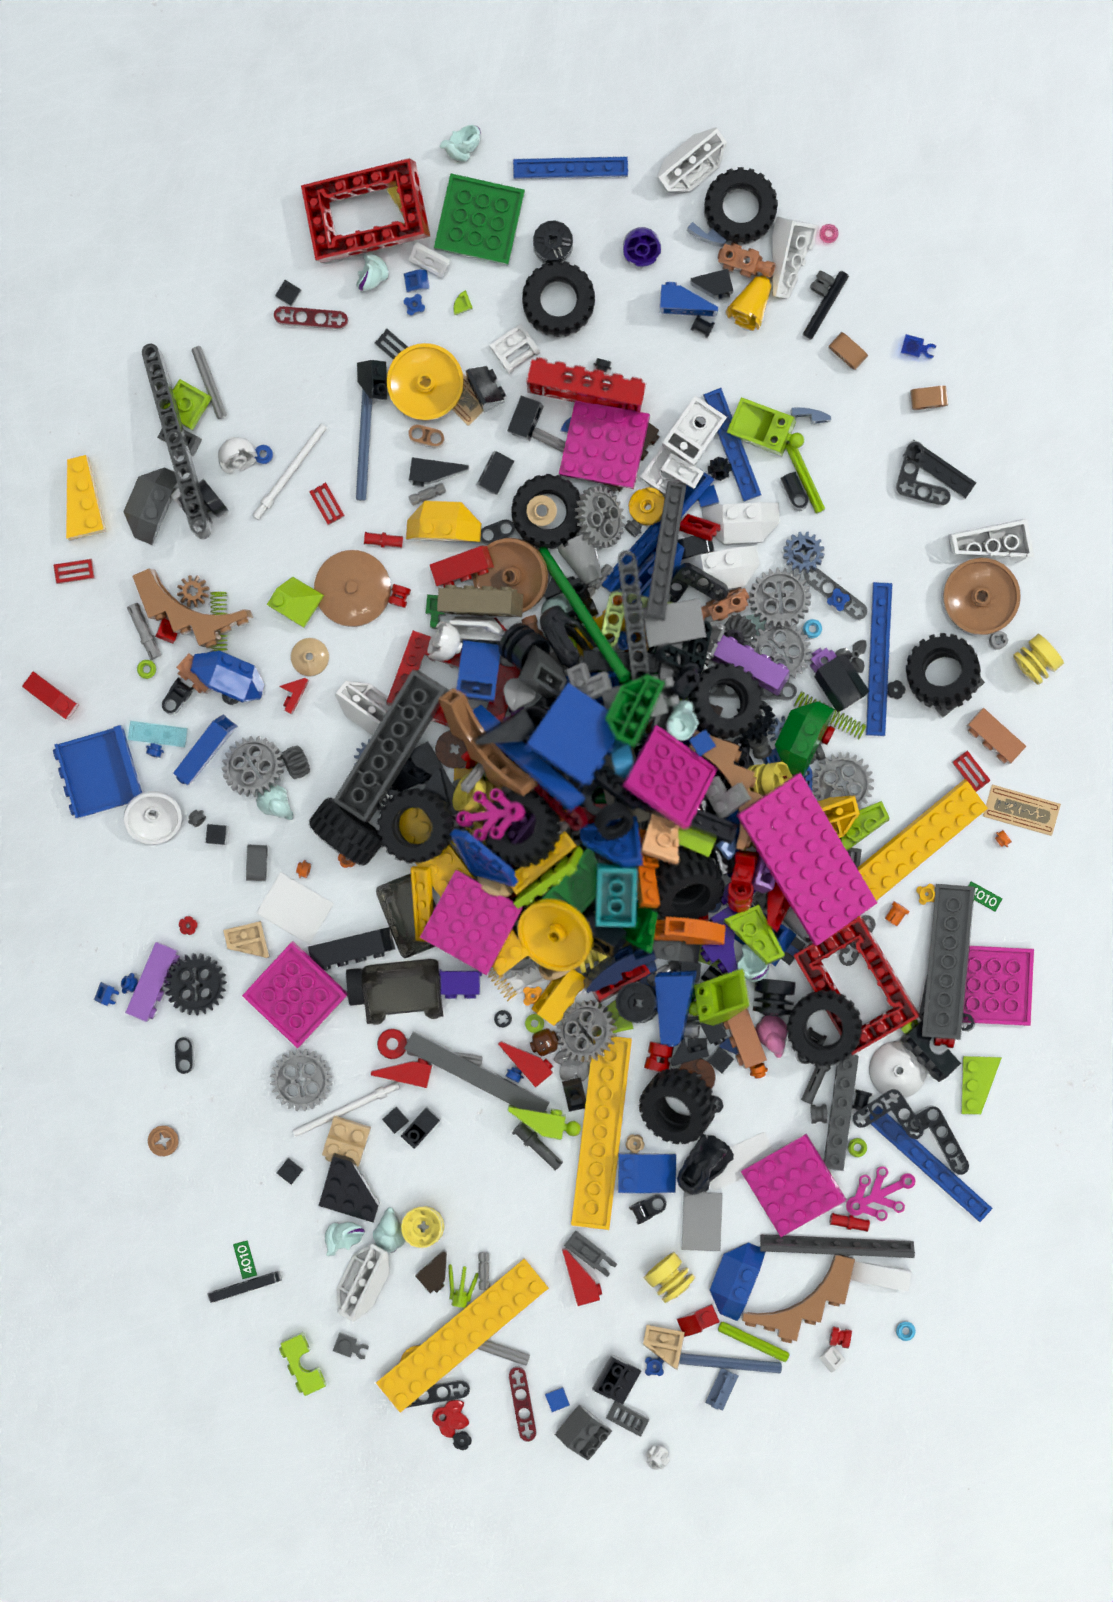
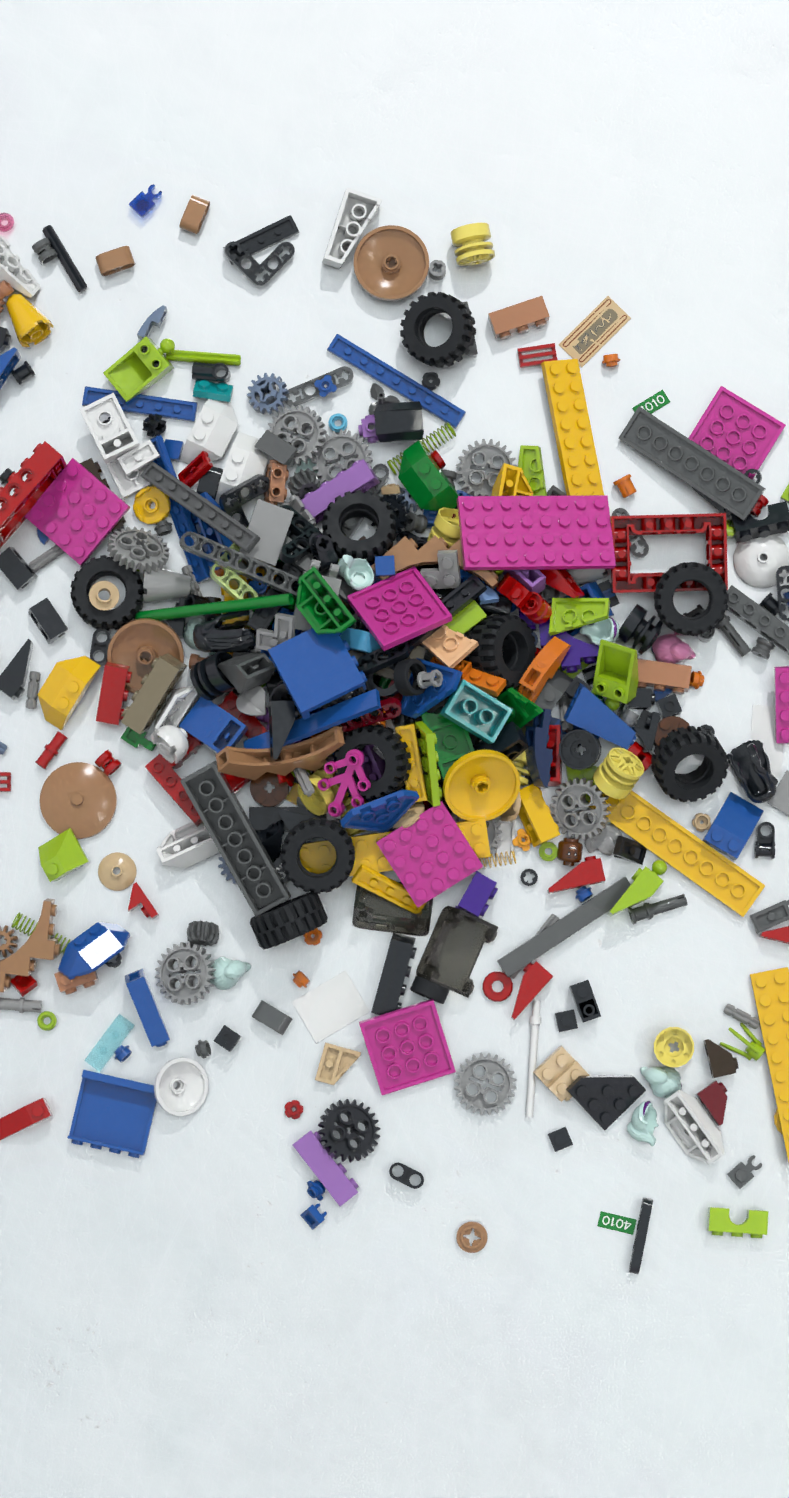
camera: 60 degrees left, 5 degrees down
black piece [162,677,194,715] -> none
yellow plate [916,884,935,905] -> none
none -> teal plate [193,380,233,402]
none -> dark grey slope [254,430,298,465]
none -> tan tile [381,484,400,495]
none -> light grey bush [417,669,443,689]
none -> light yellow wheel [593,747,644,799]
none -> dark red slope [696,1081,728,1126]

